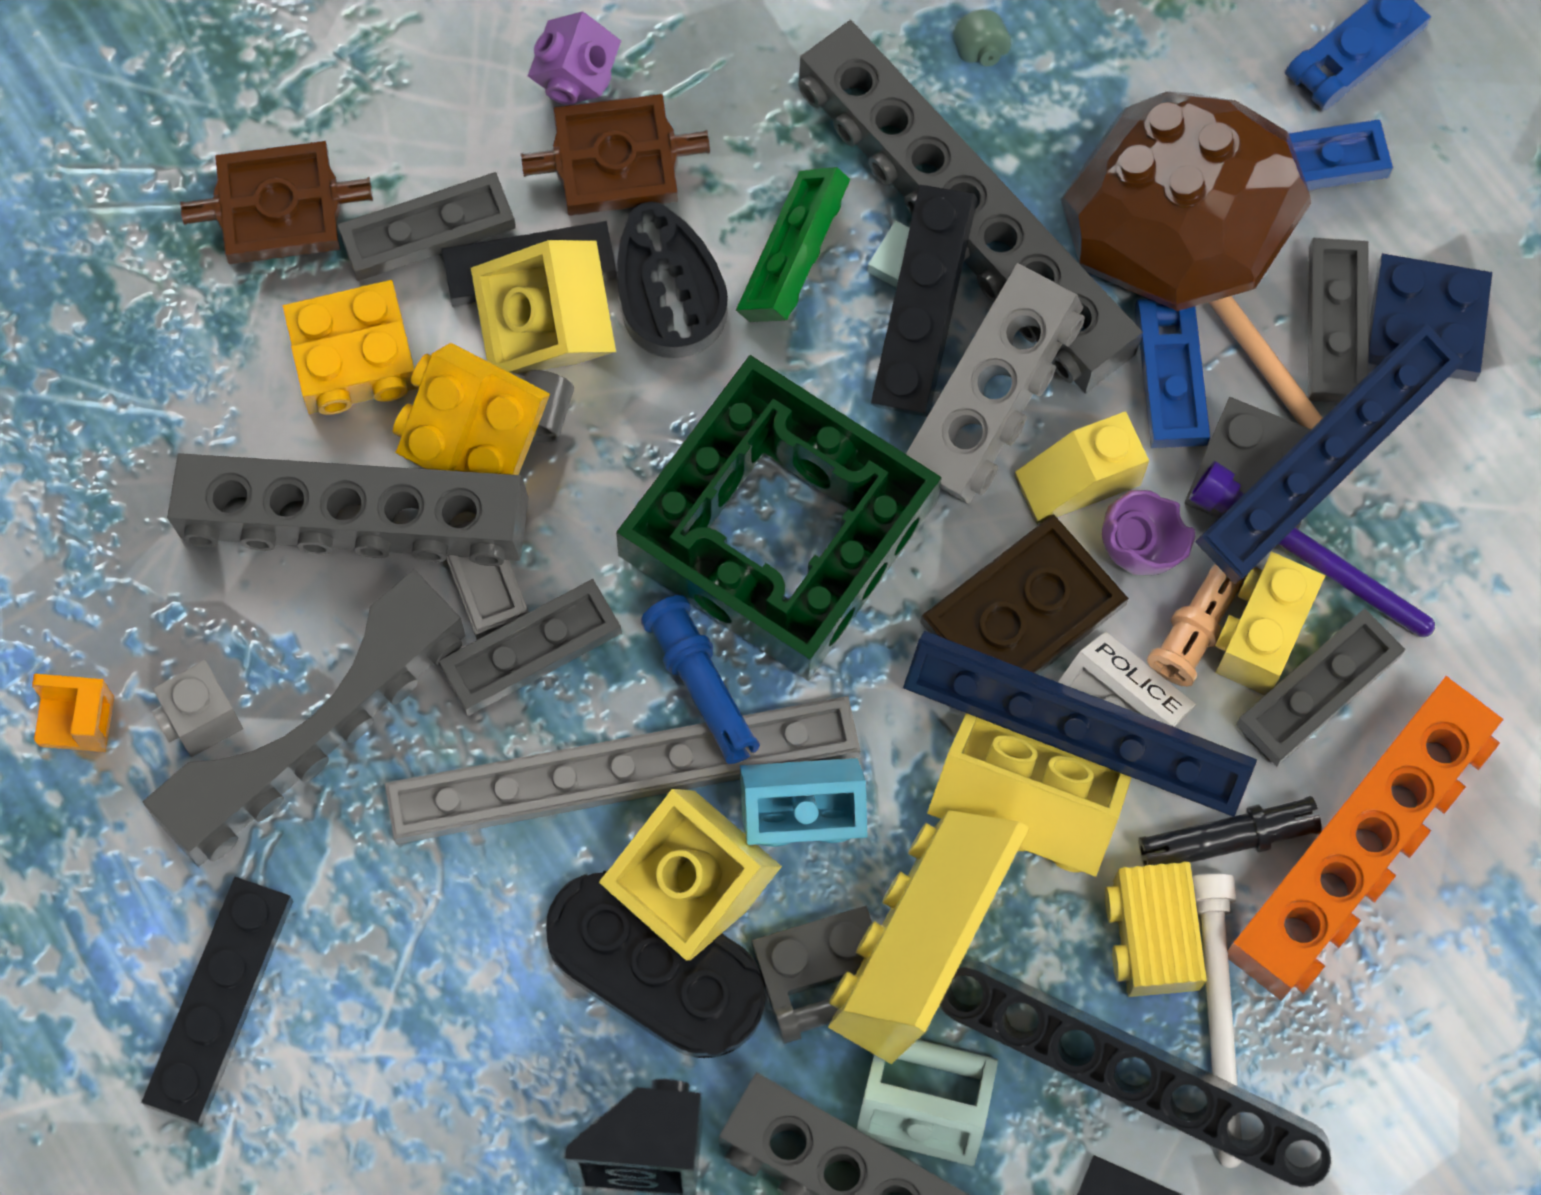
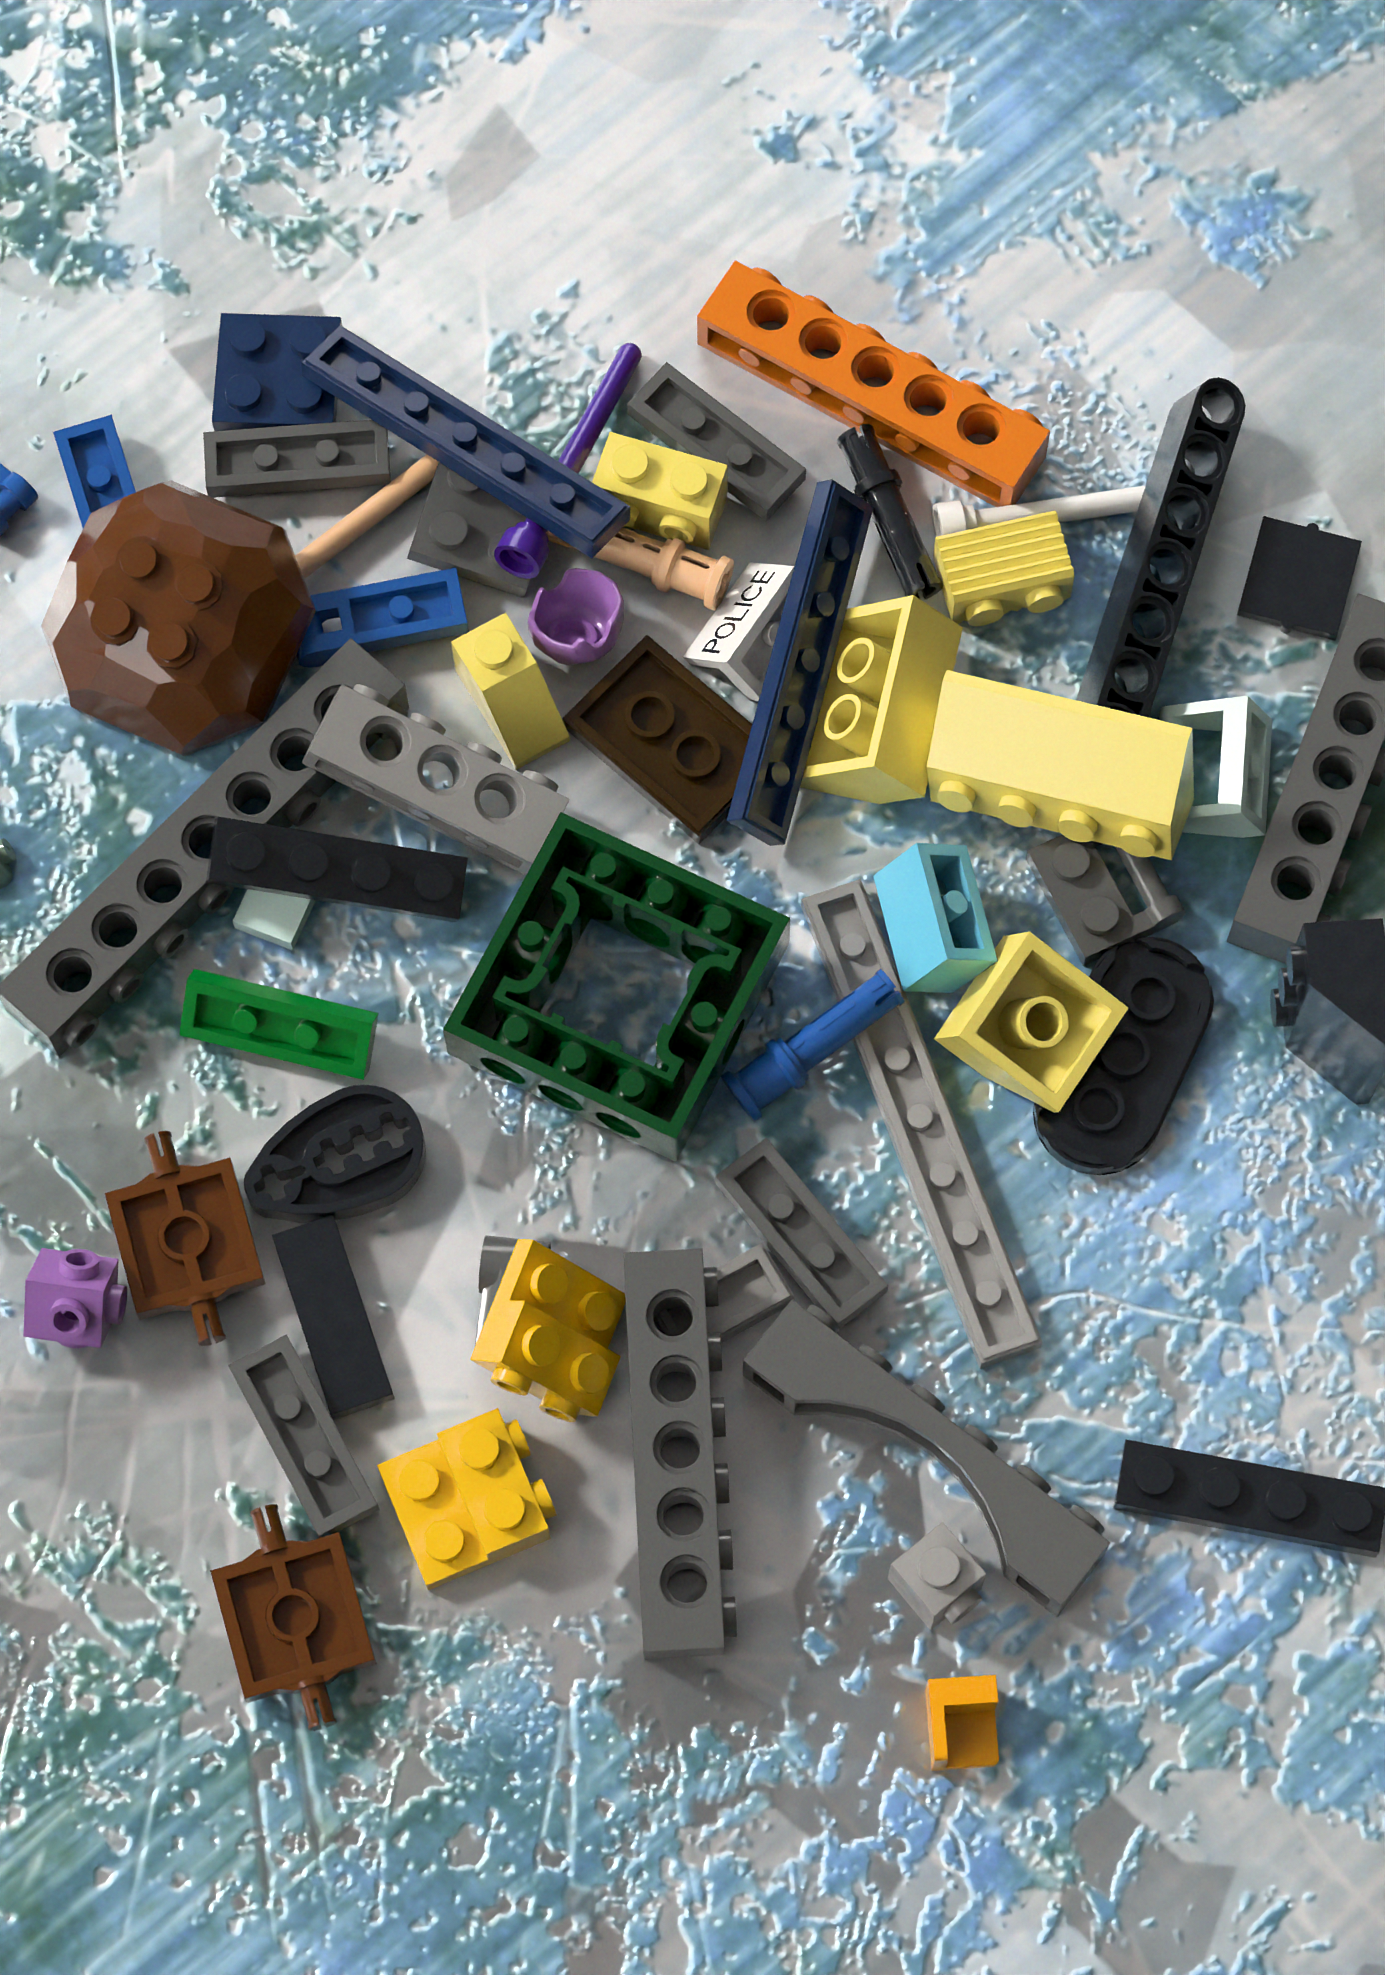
camera: 95 degrees left, 0 degrees up
light yellow slope [471,240,616,374] -> none

